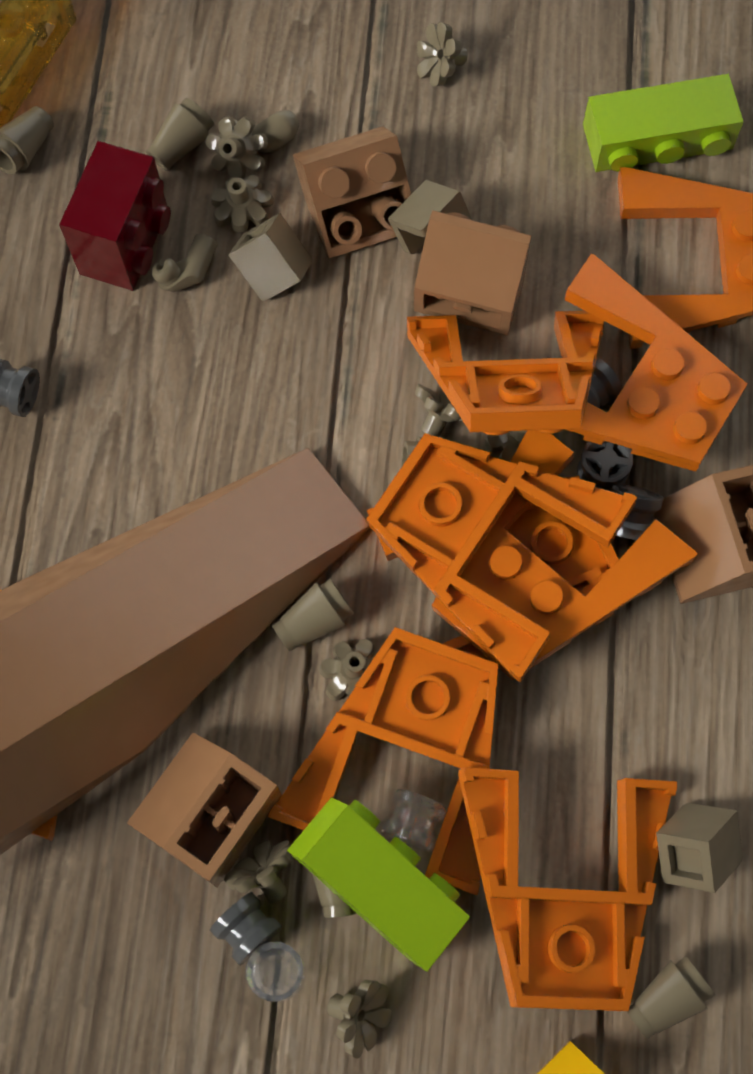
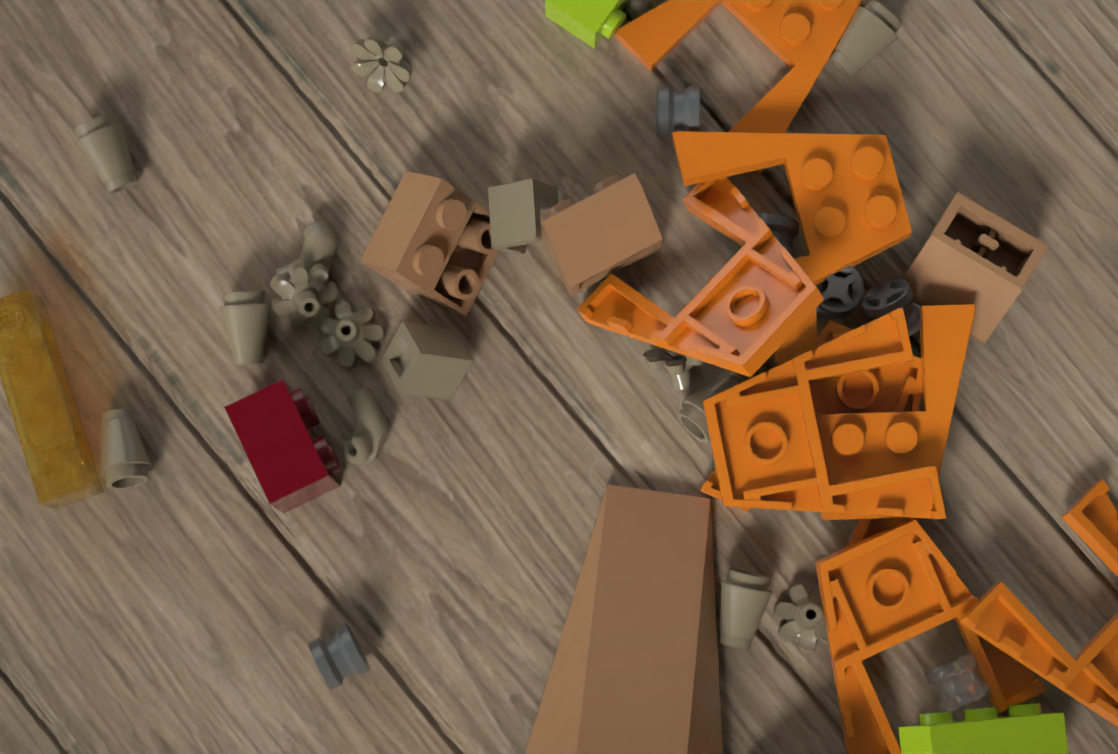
camera: 45 degrees left, 10 degrees up
none -> dark grey wheel [656,86,700,137]

